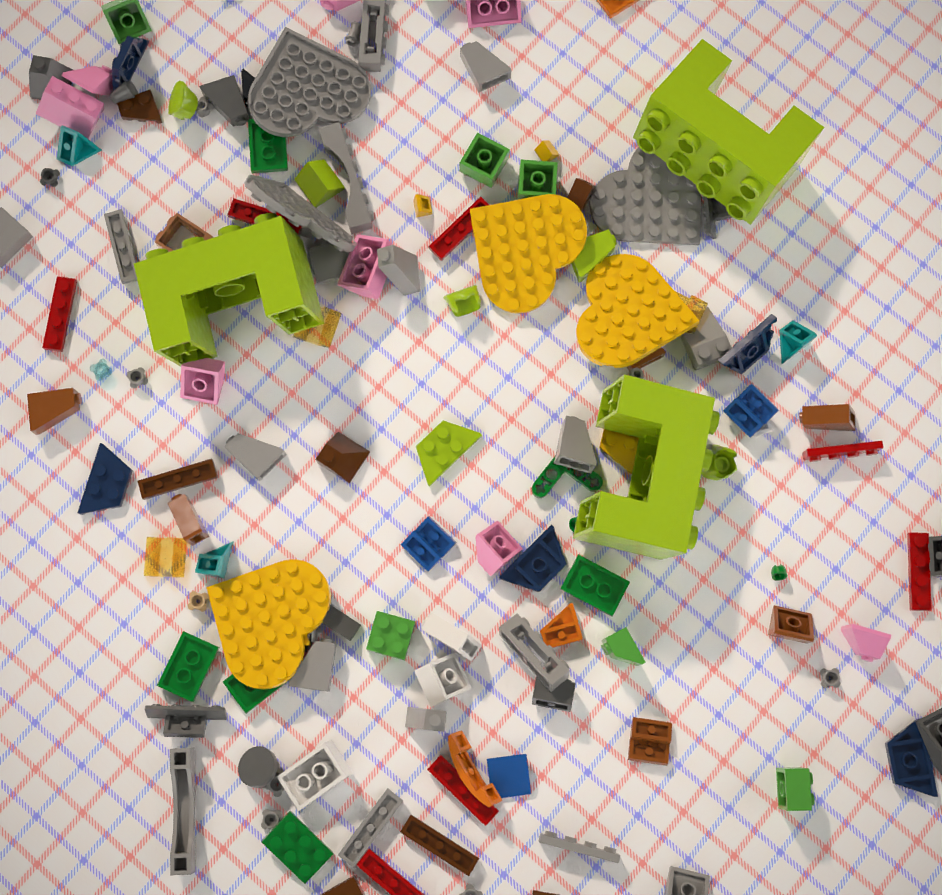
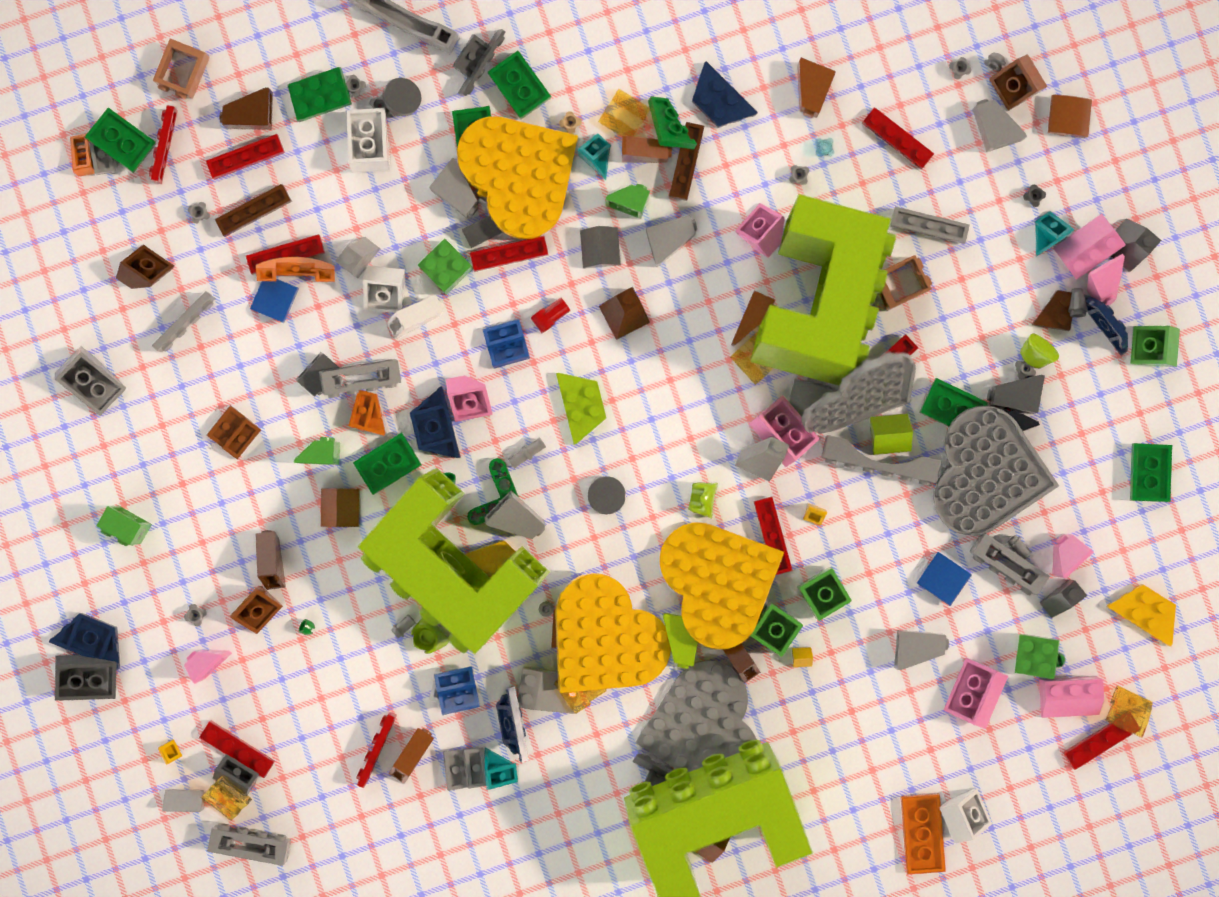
camera: 120 degrees right, 10 degrees up
light grey plate [338,788,404,868] -> none
none -> reddish brown slope [255,530,286,590]
none -> dark orange slope [321,488,360,527]
none -> light grey pin [391,614,416,638]
none -> light grey slope [443,747,486,791]
none -> red plate [470,236,549,272]
none -> light grey pin [508,437,546,469]
none -> red piece [531,297,571,334]
none -> dark grey slope [580,226,621,269]
none -> dark grey tile [588,476,626,515]
none -> bright green slope [605,184,650,219]
none -> green wing [648,96,697,149]
none -> dark orange slope [731,290,777,346]
none -> blue slope [917,552,972,607]

